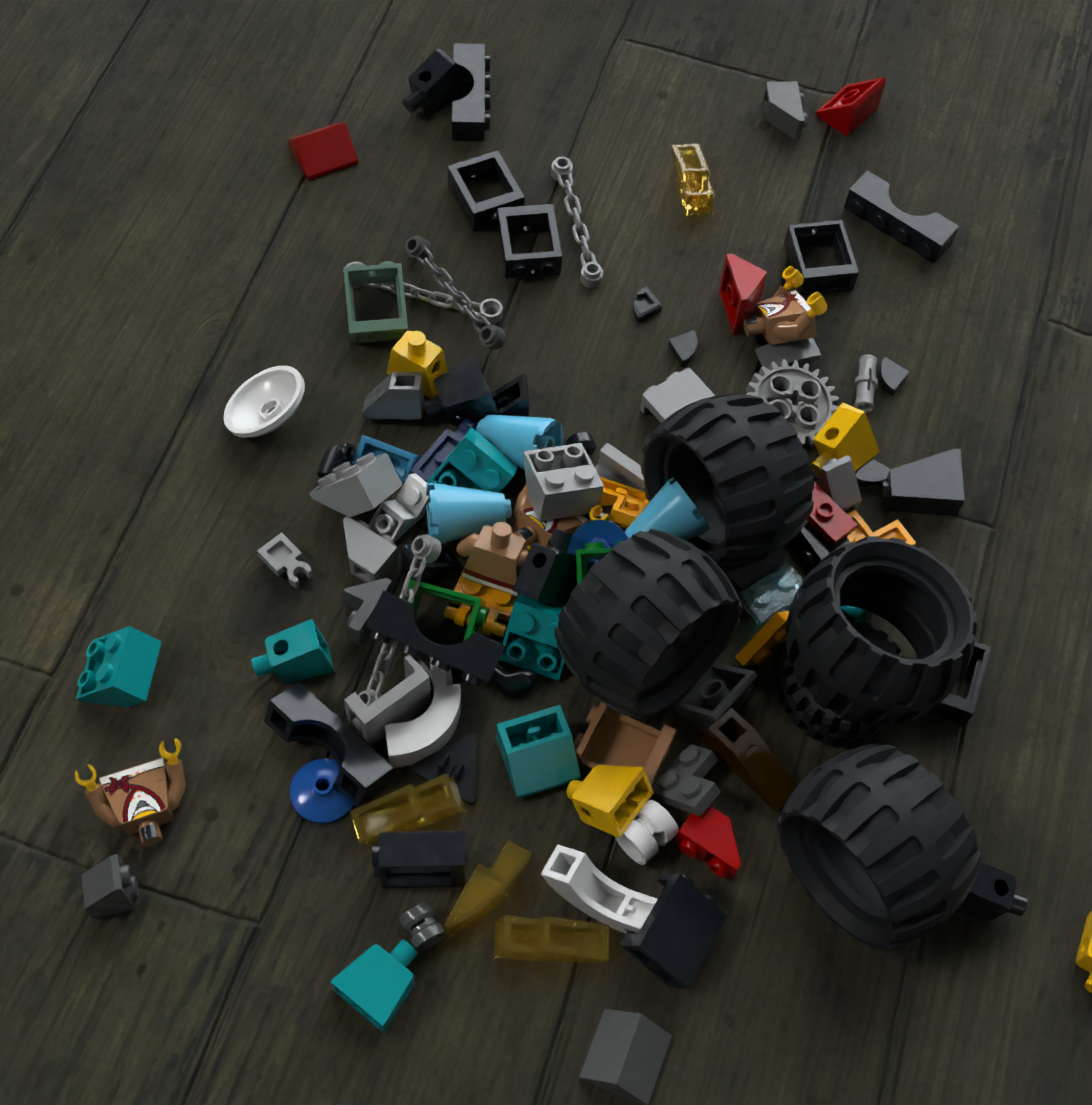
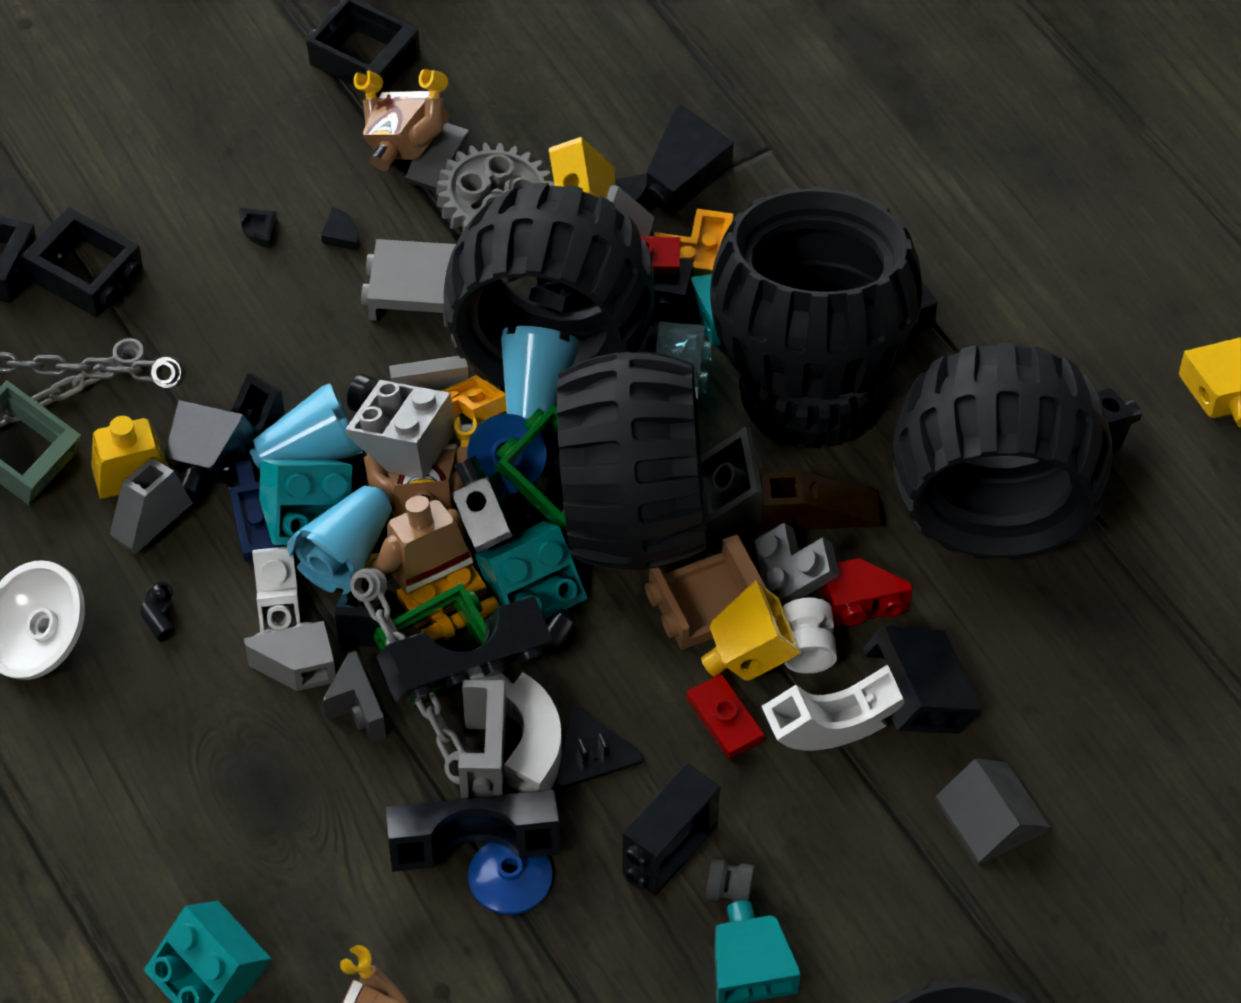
camera: 45 degrees left, 5 degrees down
teal torso [251,619,335,684] -> none
light grey plate [257,532,312,588] -> none
light grey slope [309,453,403,517] -> none
clear yellow slope [350,774,465,844] -> none
dark azure slope [352,435,421,483] -> none
clear yellow slope [444,840,532,937] -> none
clear yellow slope [494,915,609,962] -> none
teal slope [496,705,581,799] -> none
light grey piece [551,156,603,288] -> none
clear yellow slope [672,143,714,215] -> none
red slope [719,254,767,335] -> none
light orange plate [735,611,789,666] -> none
light grey pin [854,355,878,413] -> none
tile [879,357,909,396] -> none
none -> red plate [686,674,764,760]

